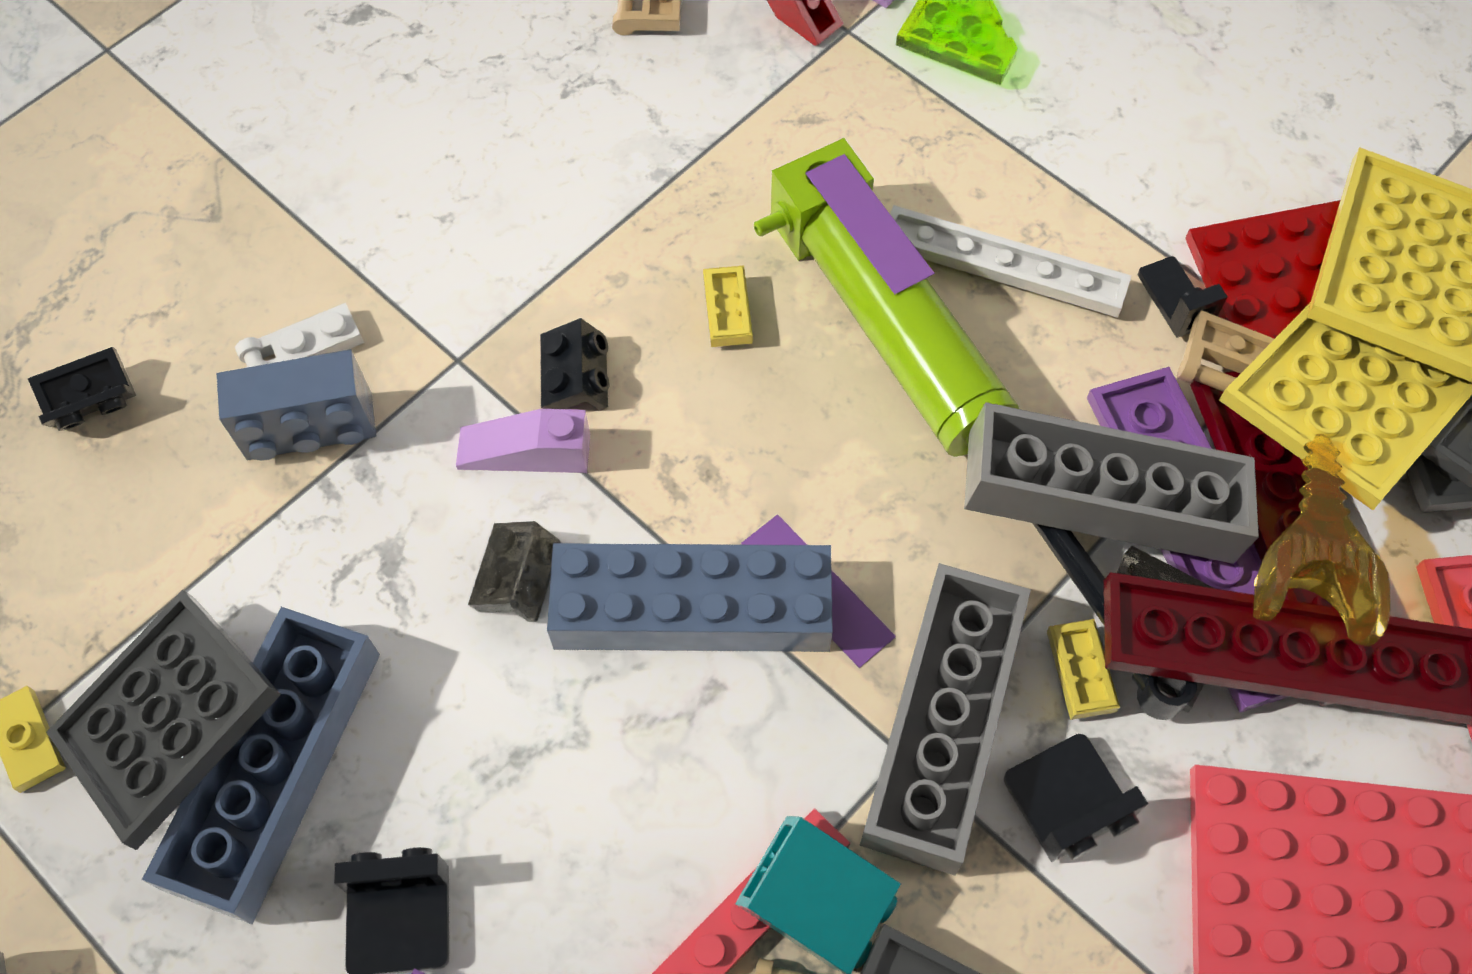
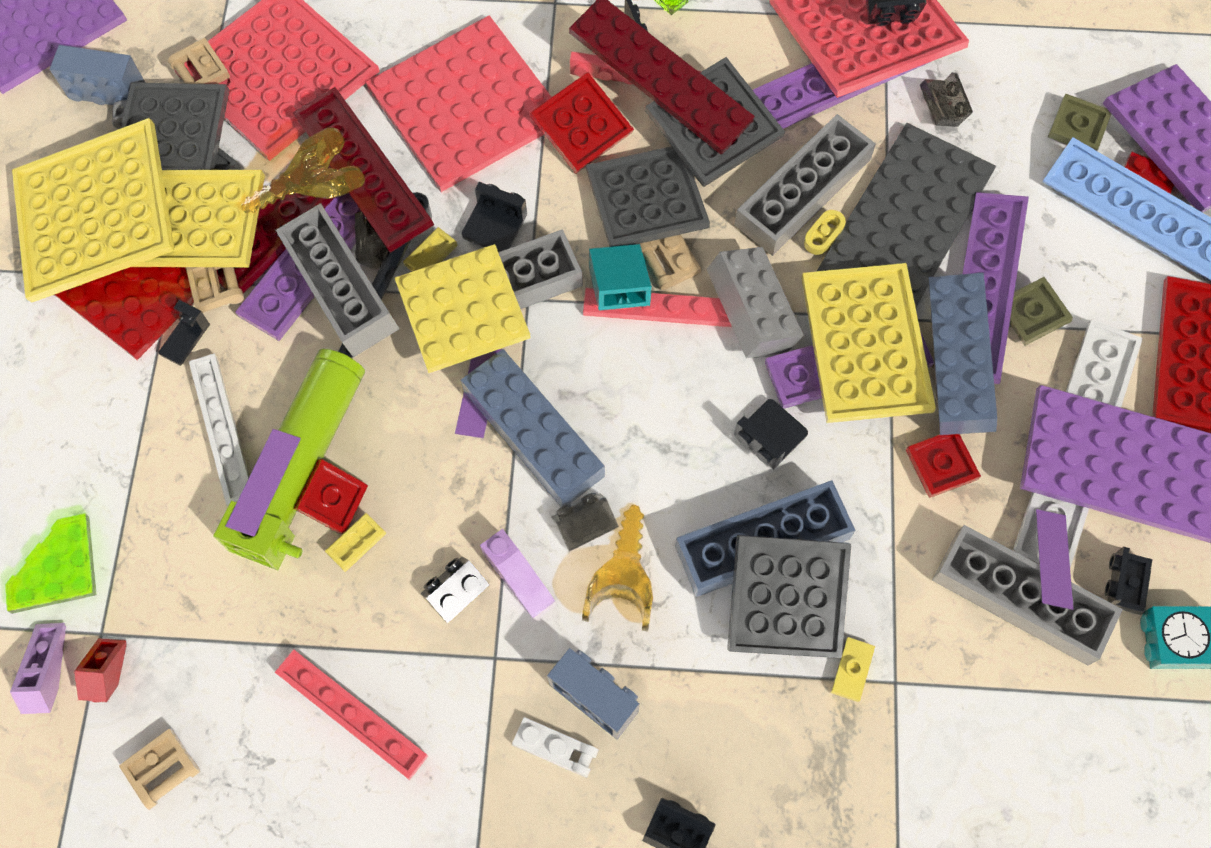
camera: 130 degrees left, 5 degrees up
none -> coral plate [275,650,428,780]
none -> red plate [294,459,368,534]
none -> light yellow plate [395,244,531,373]
none -> clear yellow animal [582,505,653,632]

